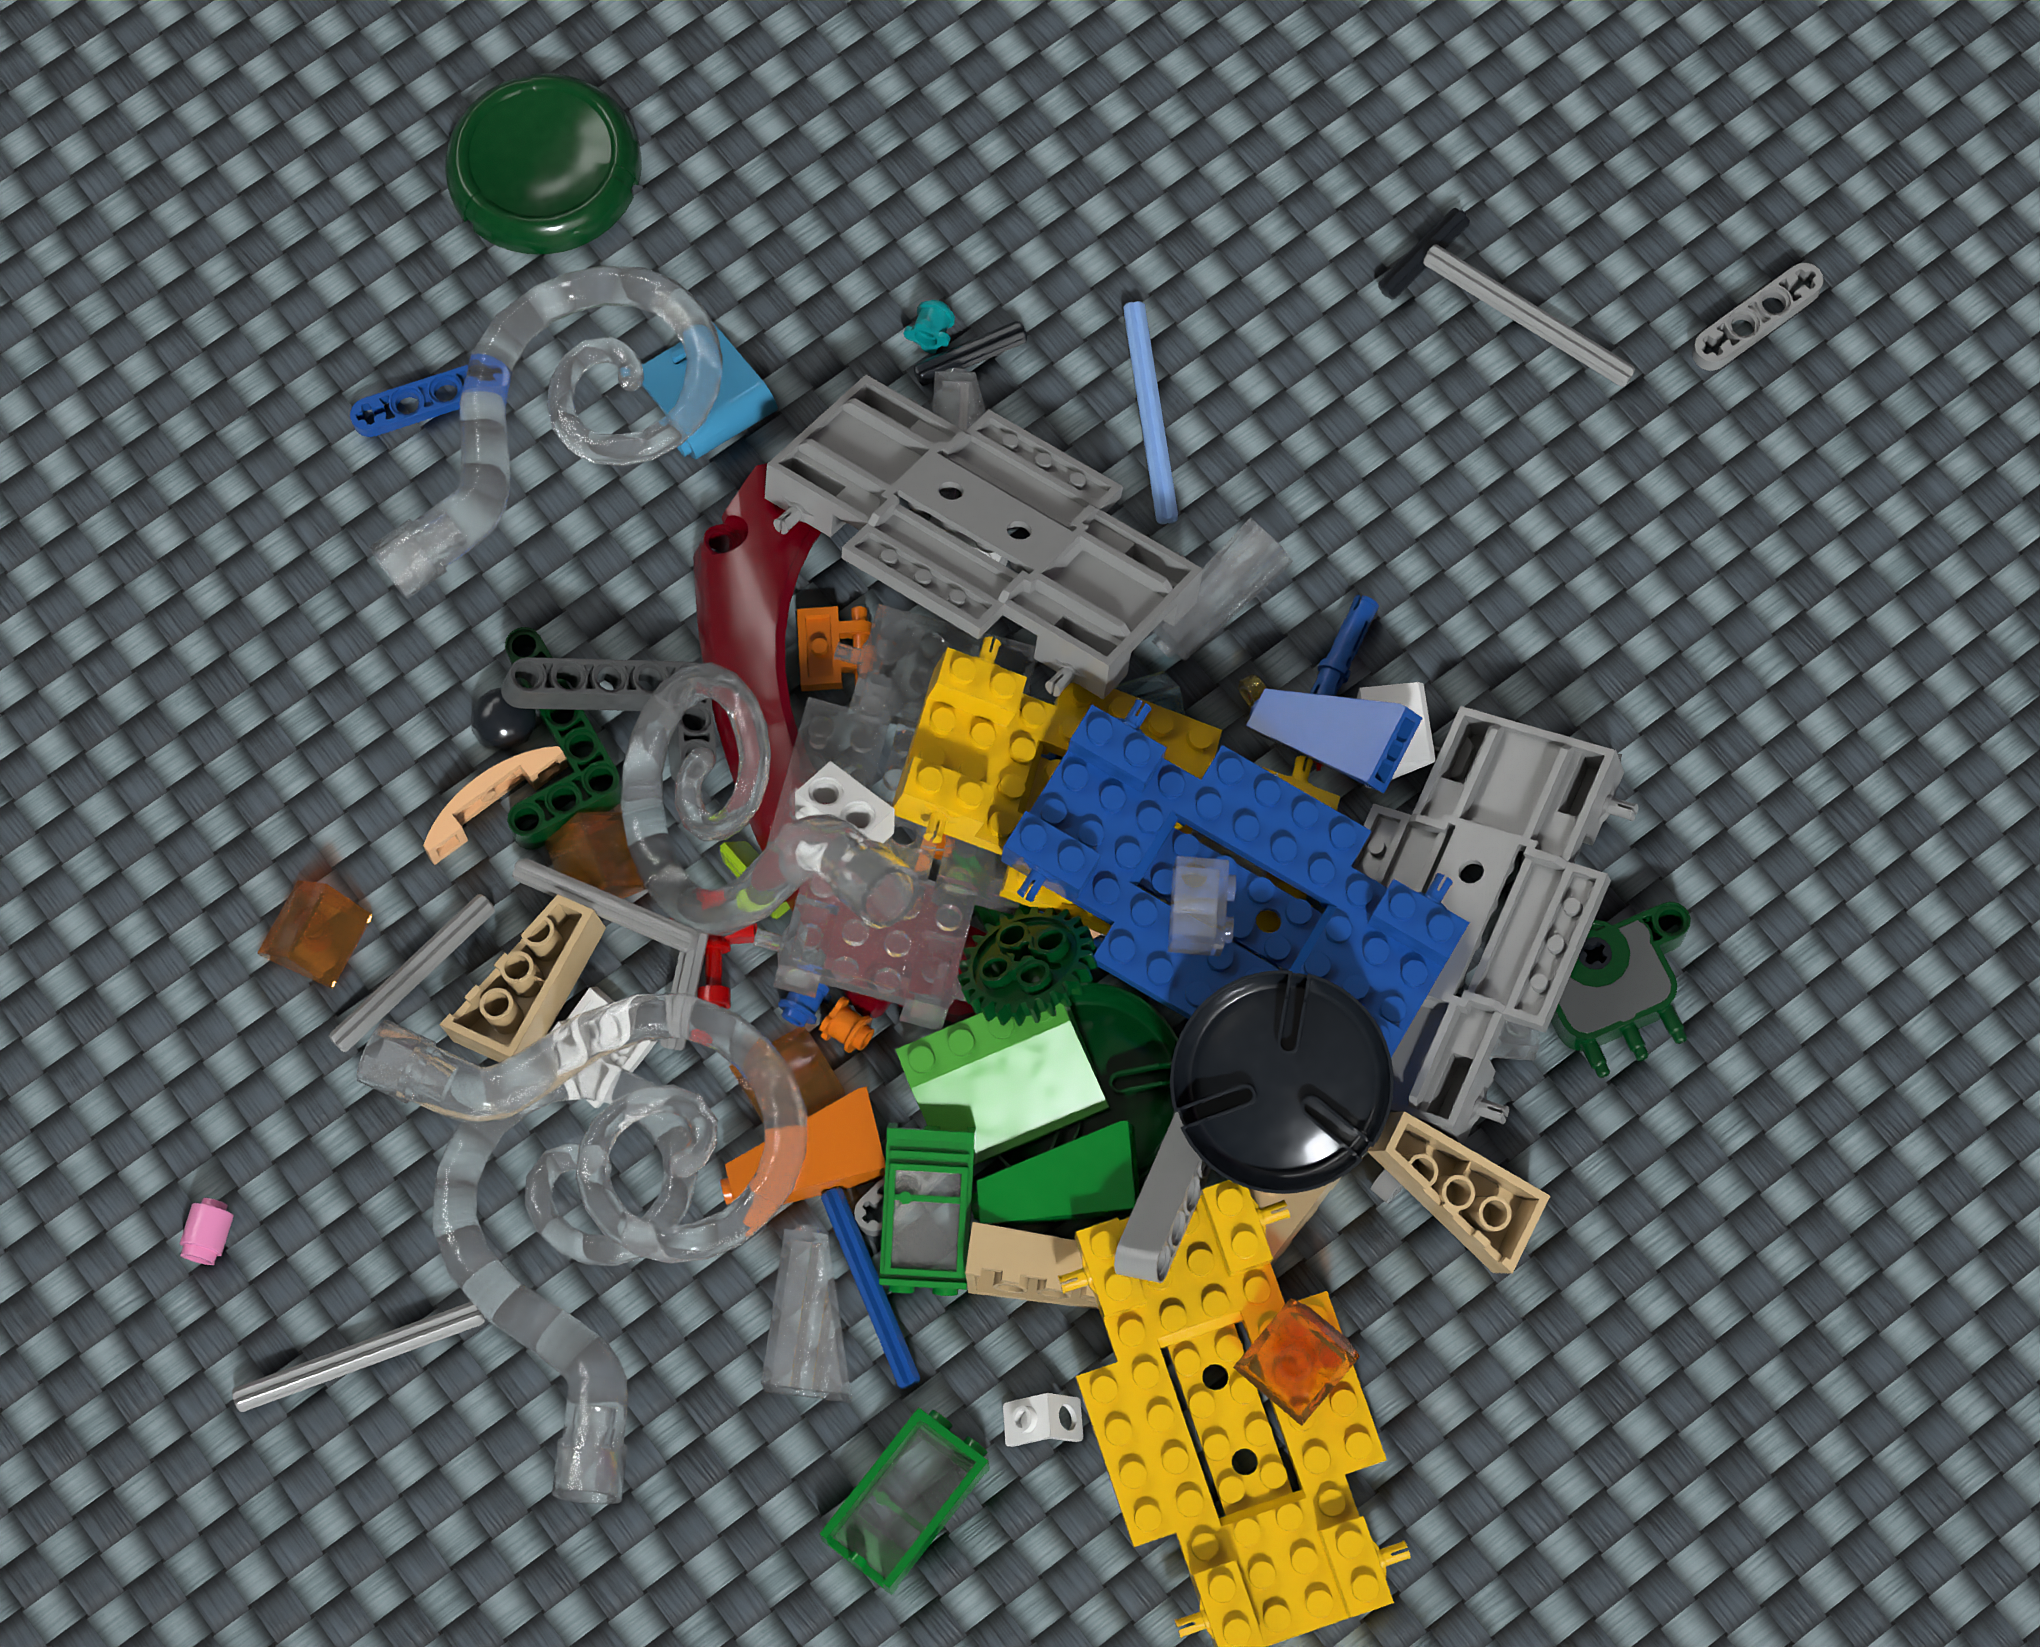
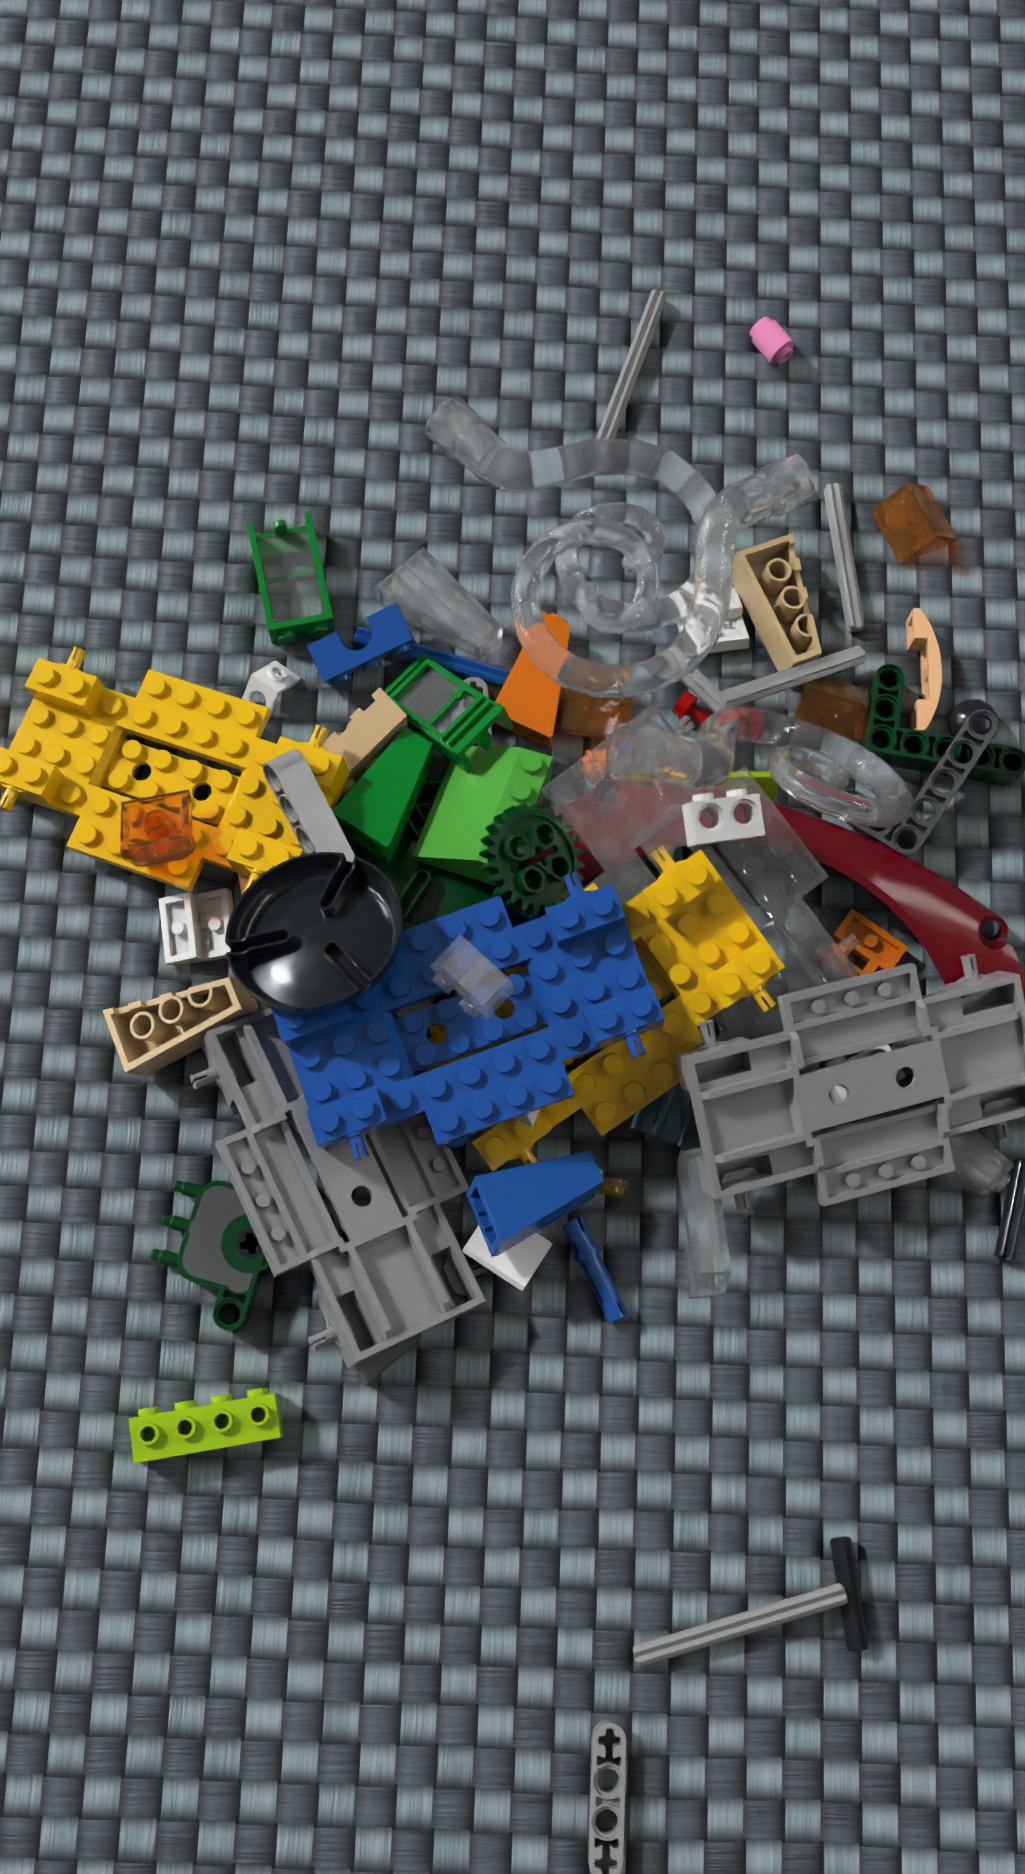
camera: 120 degrees right, 5 degrees up
light blue axle [1123,301,1178,524] -> none
none -> lime brick [128,1387,284,1464]
none -> white slope [159,888,234,965]
none -> blue arch [307,603,417,686]

